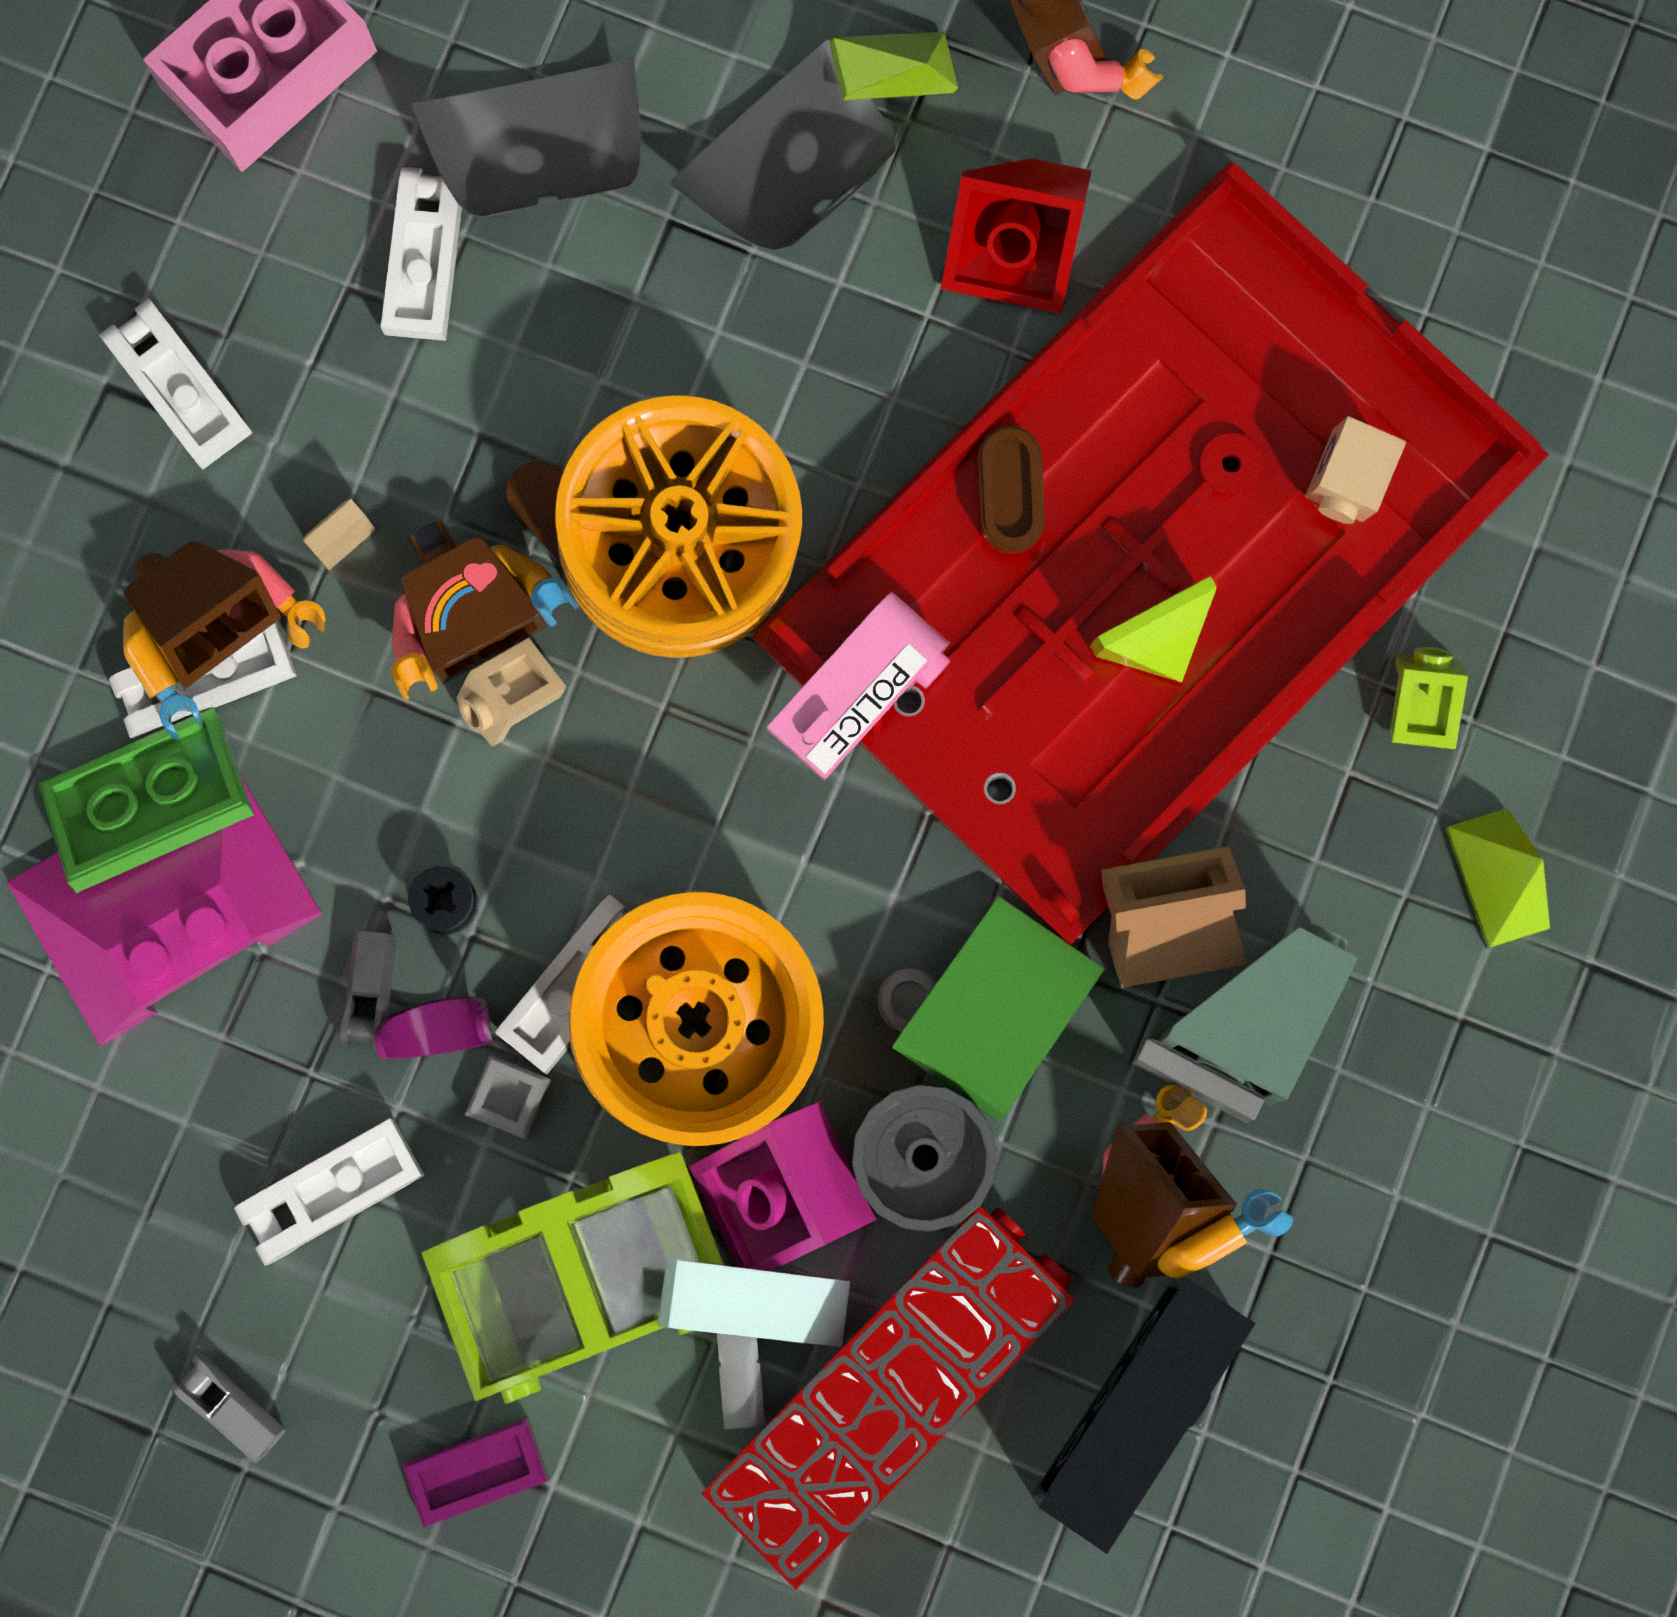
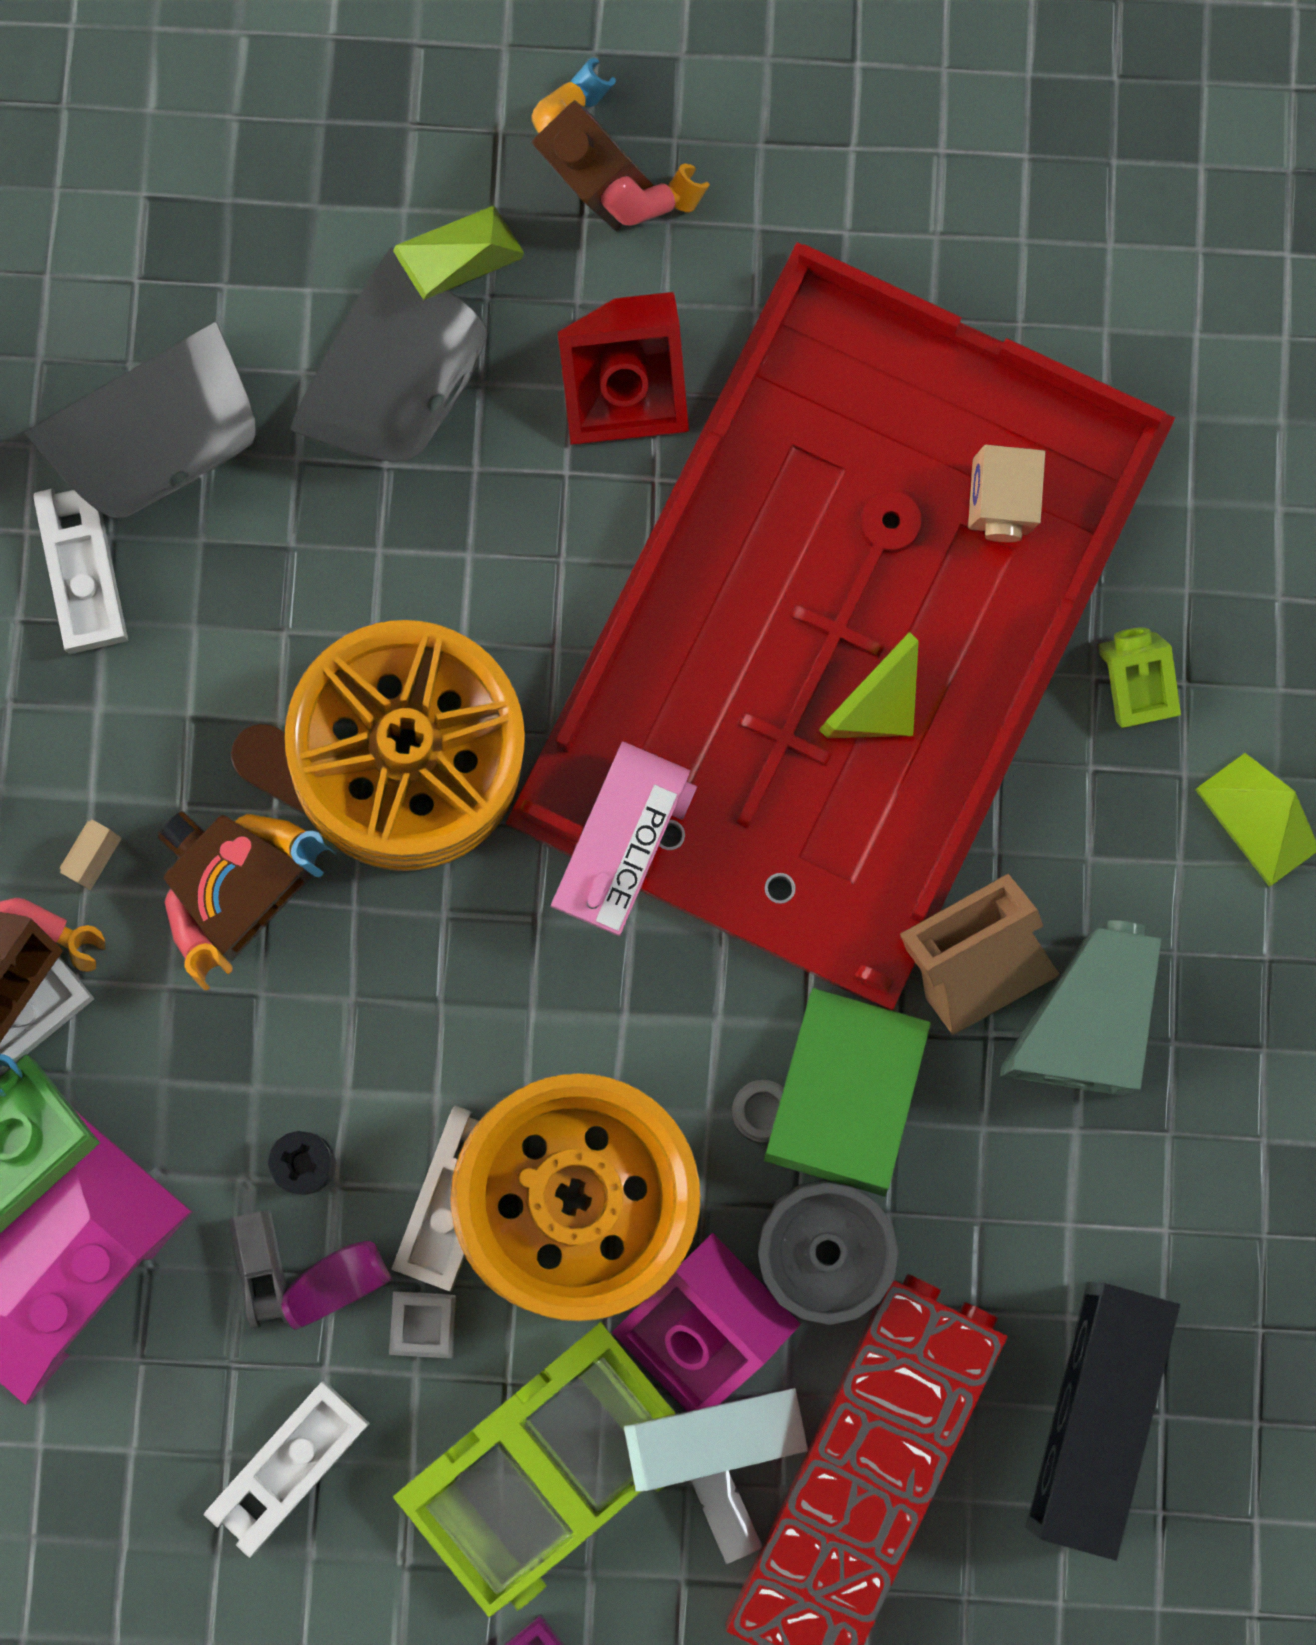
camera: 20 degrees left, 0 degrees up
tan bracket [457,638,566,747] -> none
reddish brown tile [977,426,1045,554] -> none
reddish brown torso [1093,1085,1293,1288] -> none
light grey tile [1132,1038,1265,1123] -> none

